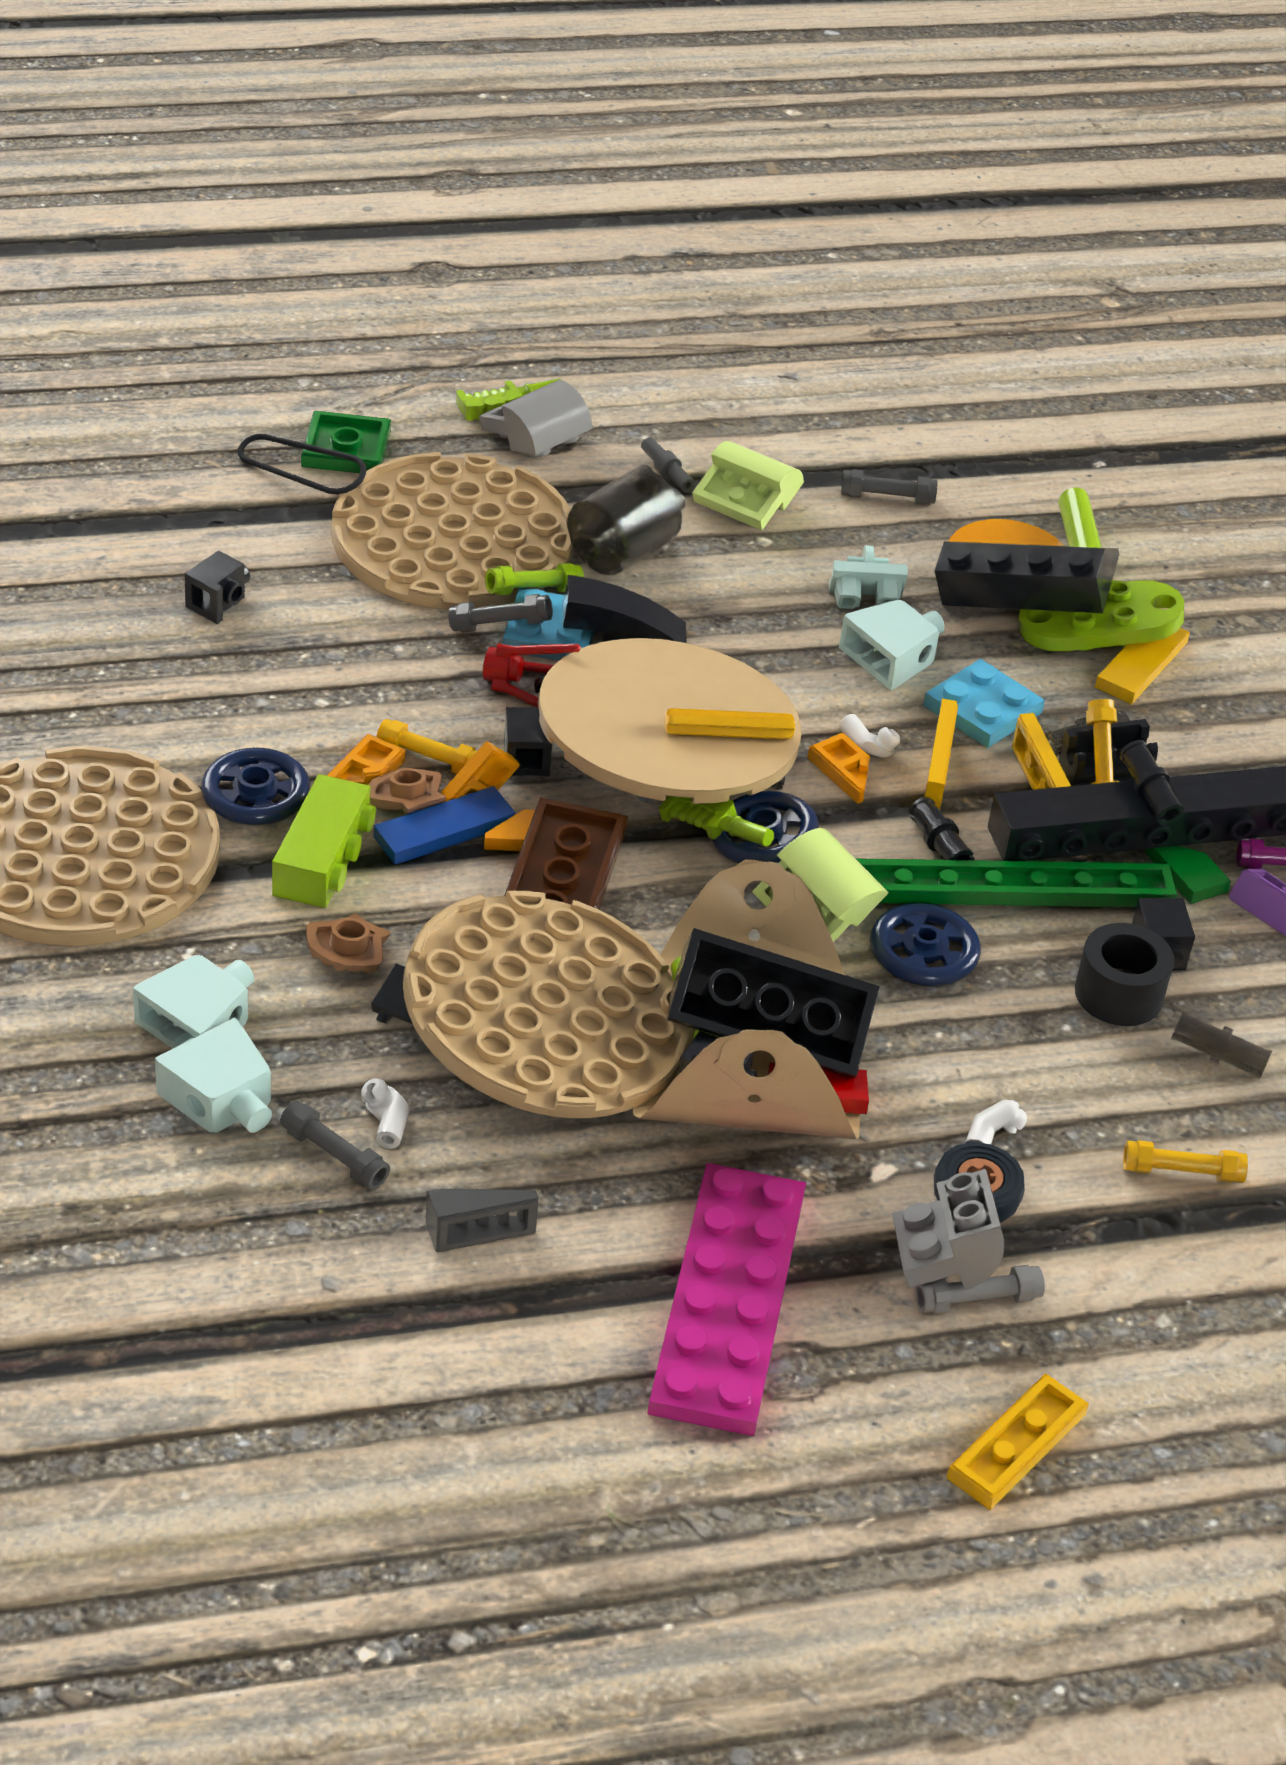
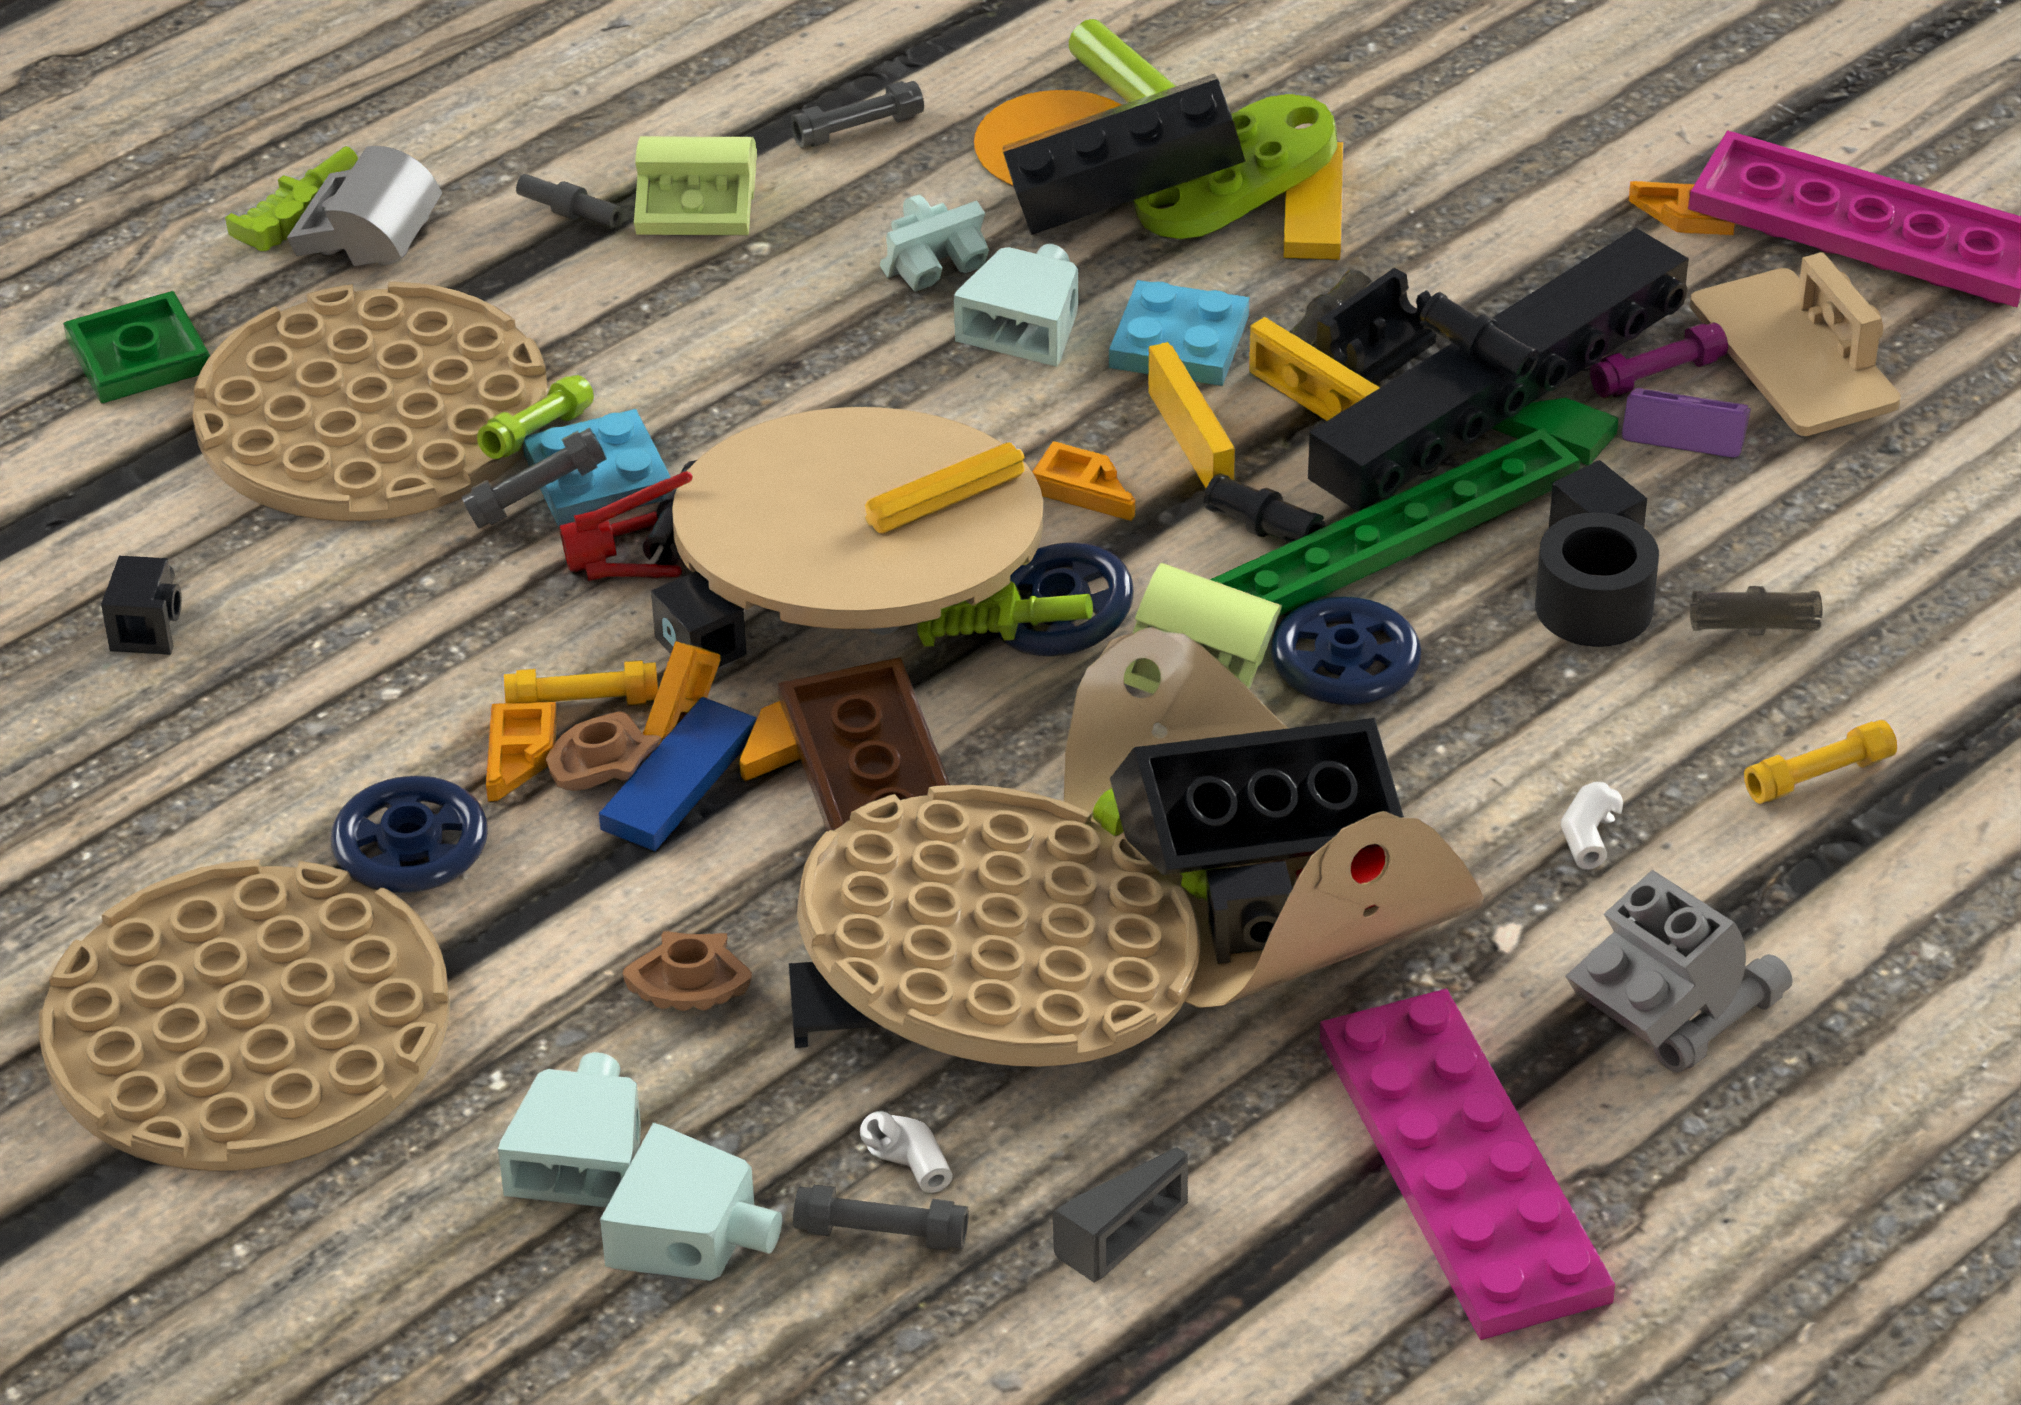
camera: 25 degrees left, 0 degrees up
black piece [238,433,366,495] -> none
lime brick [272,774,376,909] -> none
black slope [563,575,687,643] -> none
clear smoke cylinder [567,464,685,576] -> none
white arm [839,714,900,758] -> none
black bush [934,1142,1025,1223] -> none
yellow tile [946,1373,1089,1510] -> none
yellow bar [1086,699,1119,784] -> none

